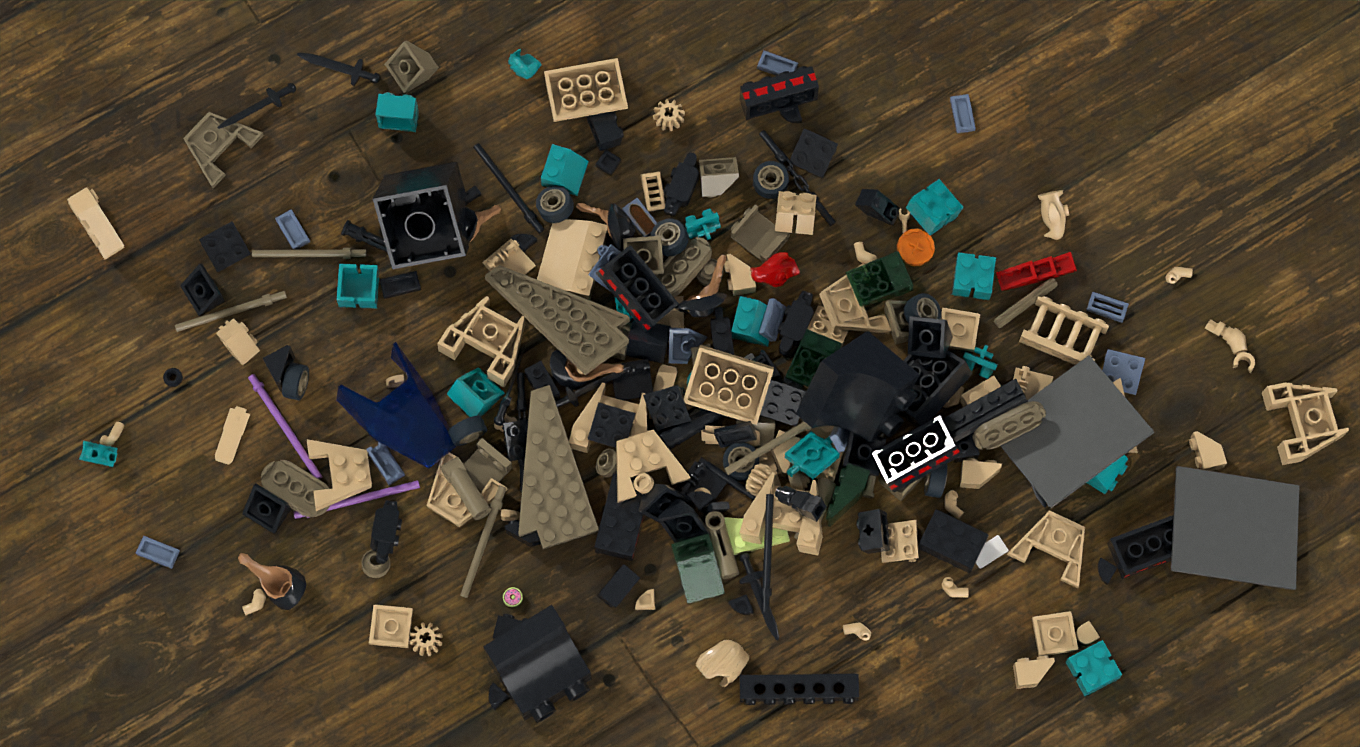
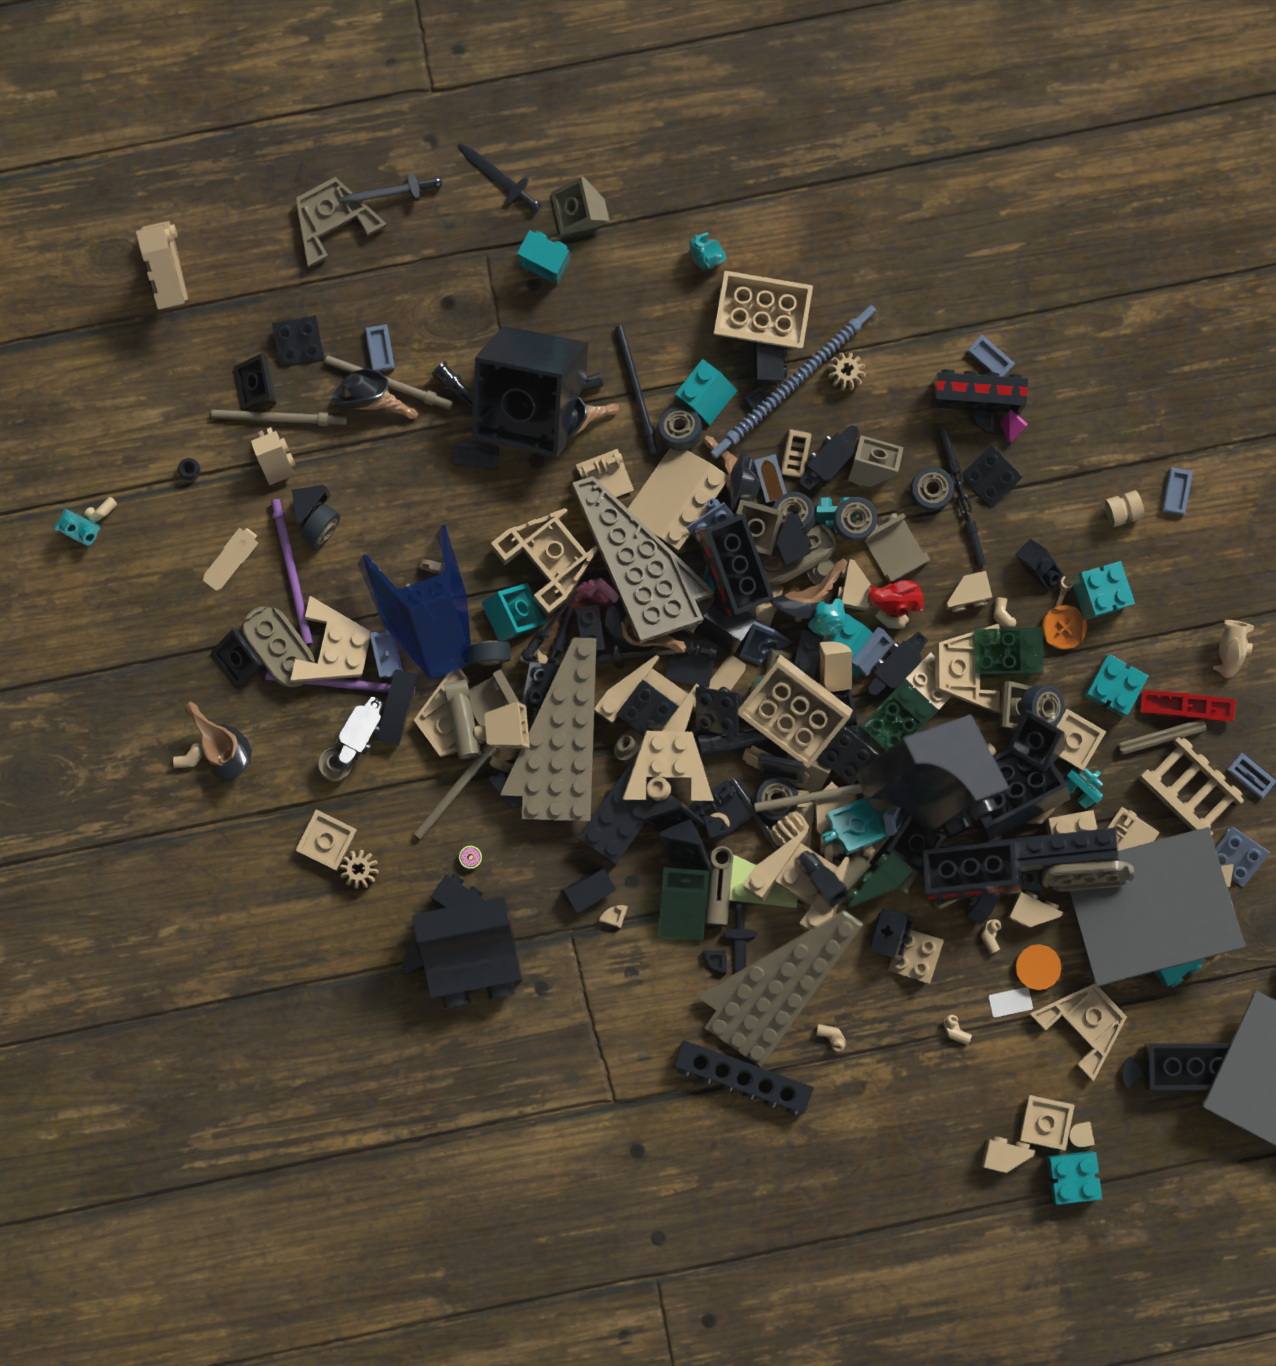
camera: 15 degrees right, 10 degrees up
sand blue tile [136,536,180,569] -> none
teal piece [337,264,380,308] -> none
black tile [510,234,537,252] -> none
tan hair [696,640,749,687] -> none
black tile [703,501,730,515] -> none
black bar [760,494,774,612] -> none
tan piece [775,191,816,235] -> none
black brick [918,509,989,574] -> none
none -> black hat [331,368,418,419]
none -> black slope [377,669,418,746]
none -> tan torso [474,702,530,749]
none -> clear pink bracket [574,578,620,607]
none -> dark tan wing [699,910,863,1067]
none -> sand blue hose [710,305,876,458]
none -> black slope [775,511,812,565]
none -> teal hair [808,599,846,637]
none -> tan brick [820,642,852,692]
none -> wheel [833,497,878,541]
none -> tan arm [875,610,909,629]
none -> tan slope [945,571,992,612]
none -> dark pink slope [1000,410,1028,444]
none -> orange tile [1015,944,1061,990]
none -> tan wheel [1104,490,1145,527]

